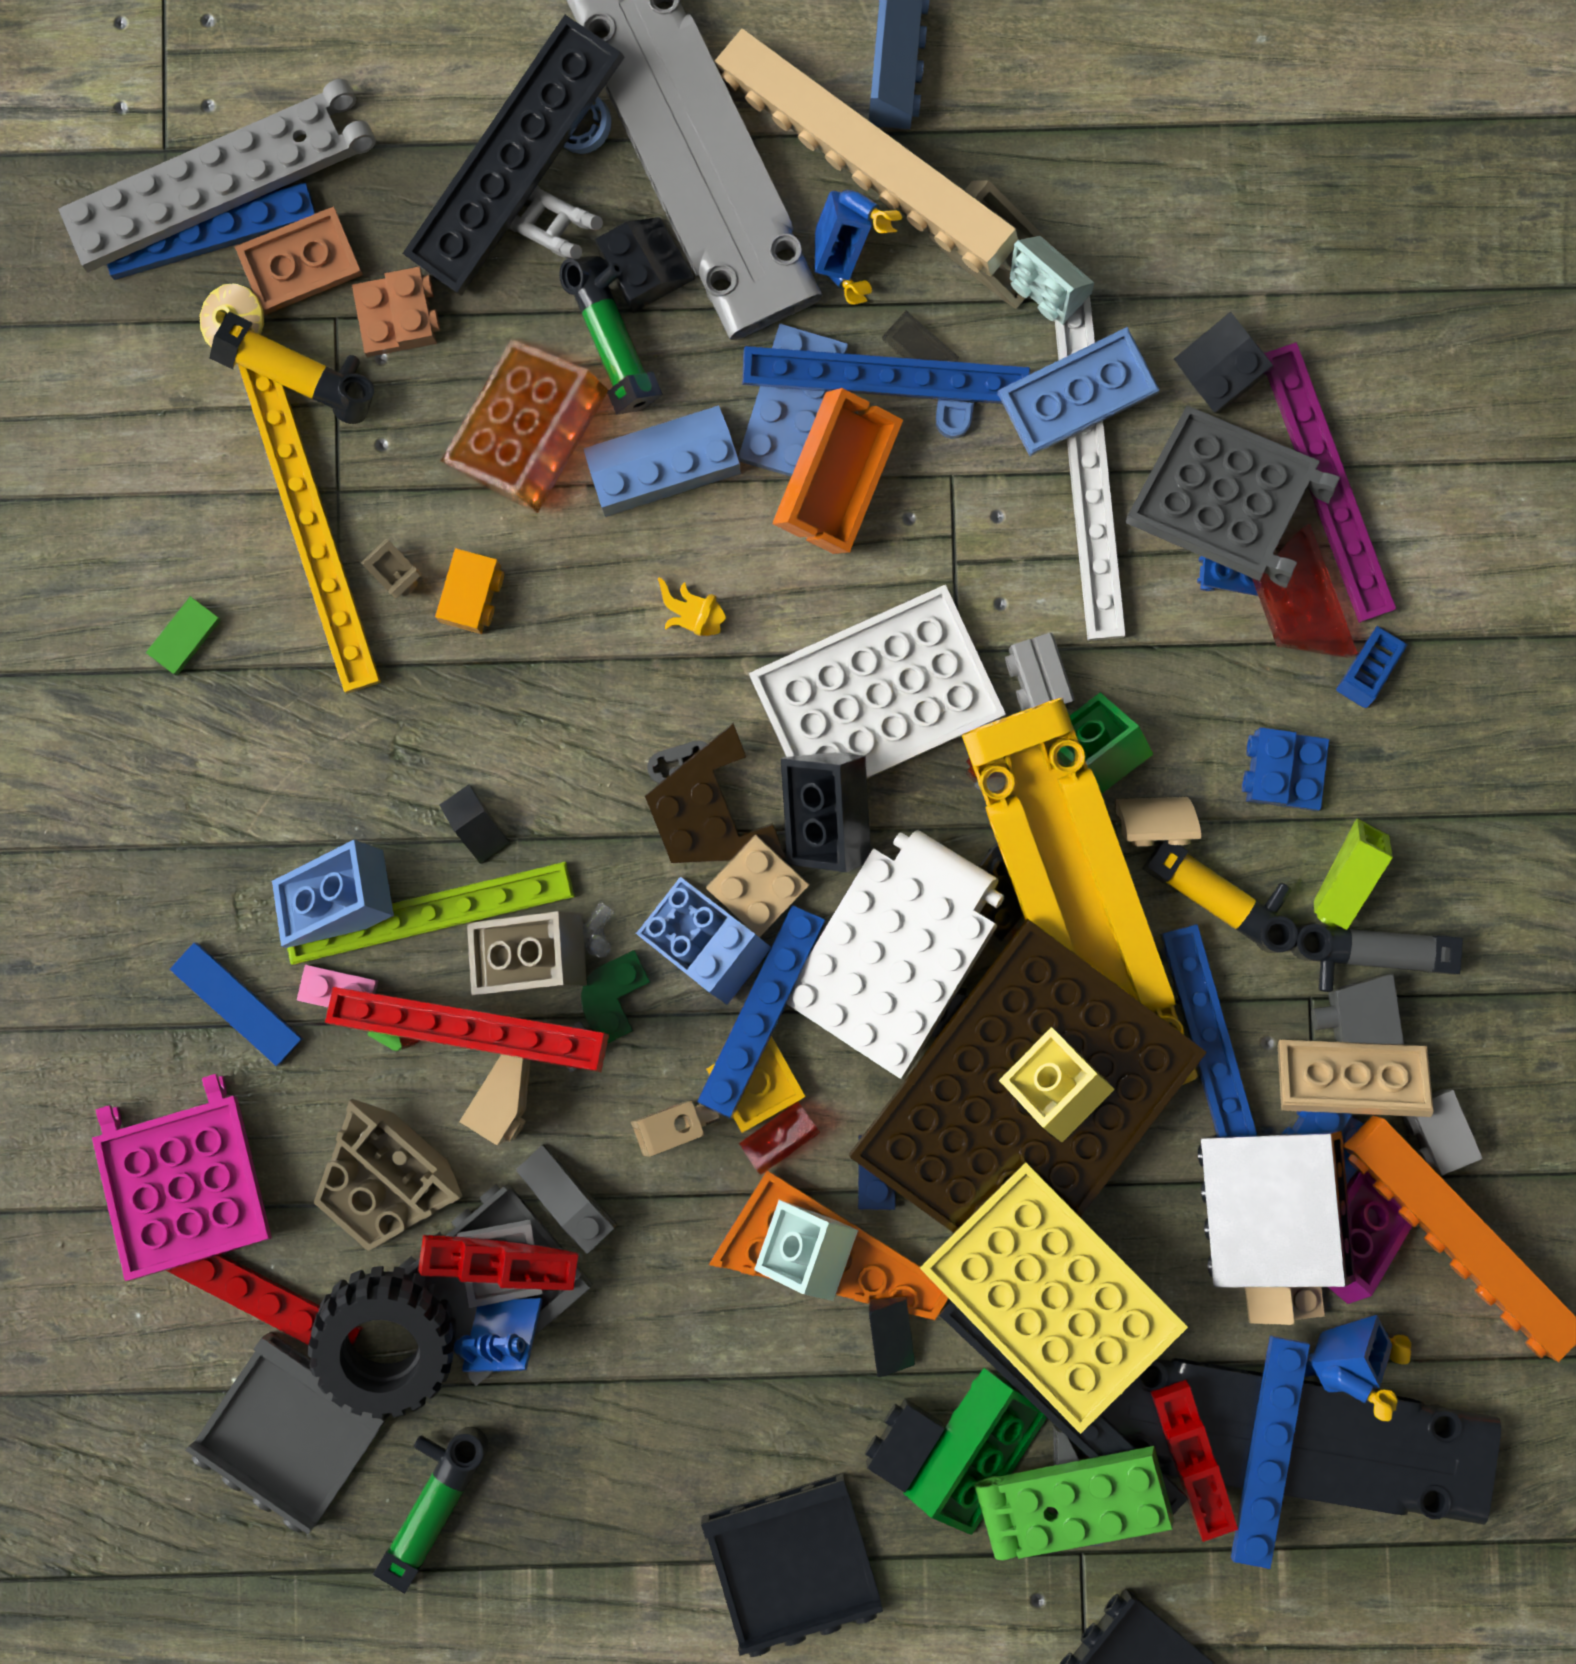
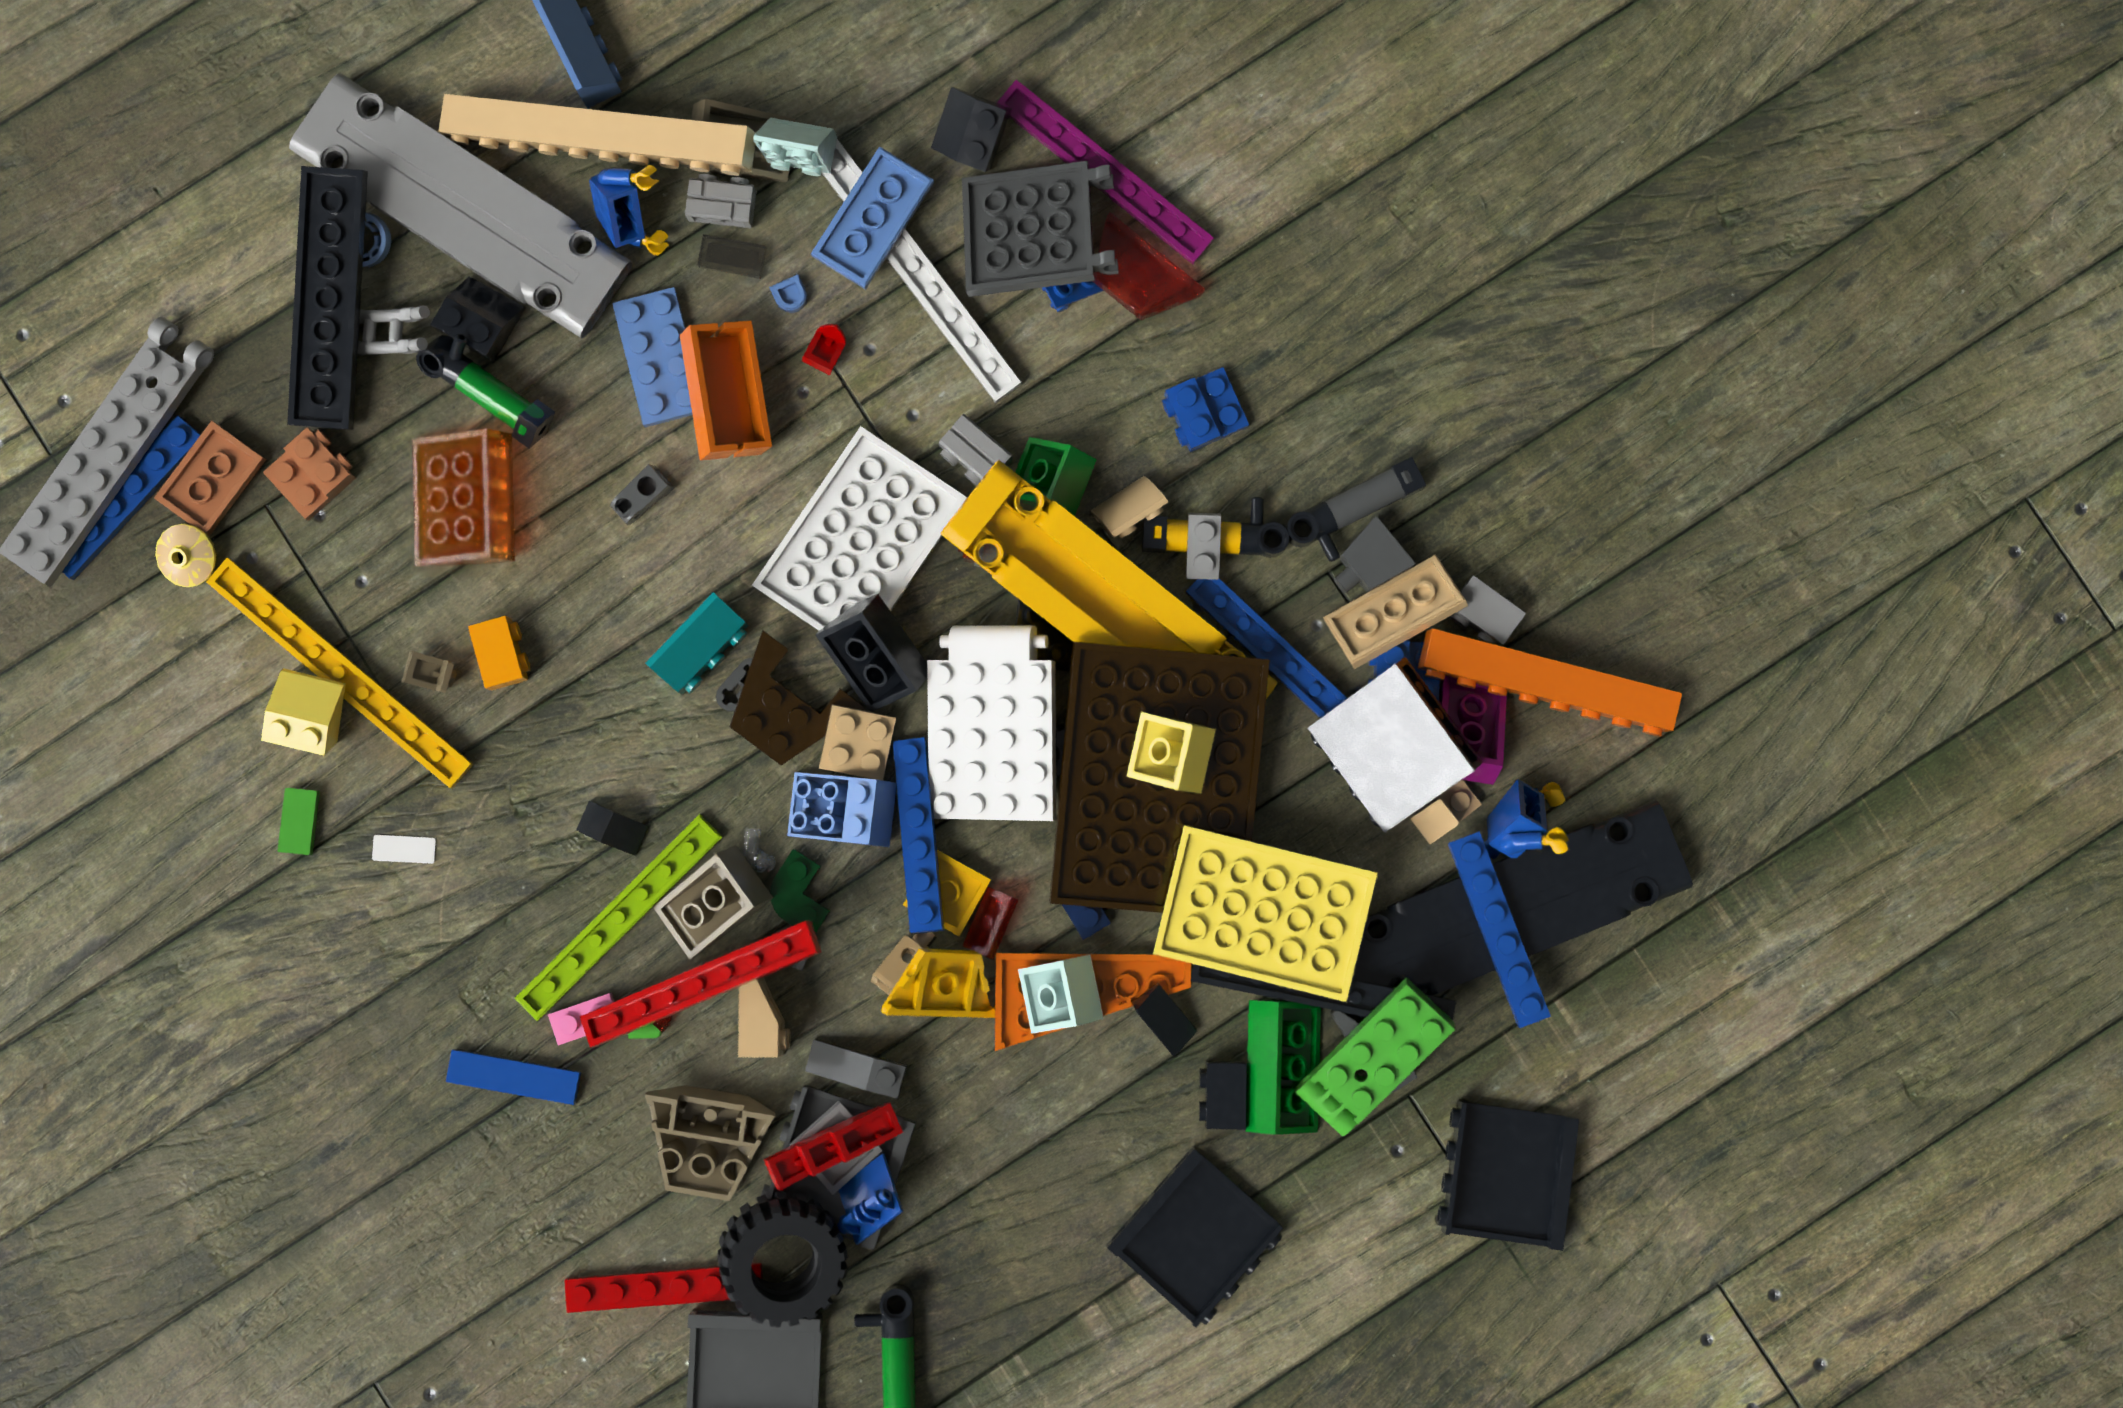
camera: 30 degrees left, 0 degrees up
dark pink plate [92,1074,272,1281] -> none
piece [209,312,374,424] -> none
medium blue slope [272,840,394,948] -> none
medium blue slope [583,405,741,517] -> none
yellow piece [658,577,726,636] -> none
blue plate [742,346,1030,404] -> none
red slope [1151,1380,1238,1542] -> none
lime slope [1314,819,1393,930] -> none
blue slope [1336,626,1408,708] -> none
none -> light yellow slope [261,668,346,756]
none -> white sticker [372,835,436,864]
none -> dark grey leg [610,464,675,525]
none -> teal slope [645,592,749,695]
none -> light grey brick [685,174,756,228]
none -> red plate [801,324,846,376]
none -> yellow wing [881,948,995,1018]
none -> light grey plate [1186,513,1221,580]

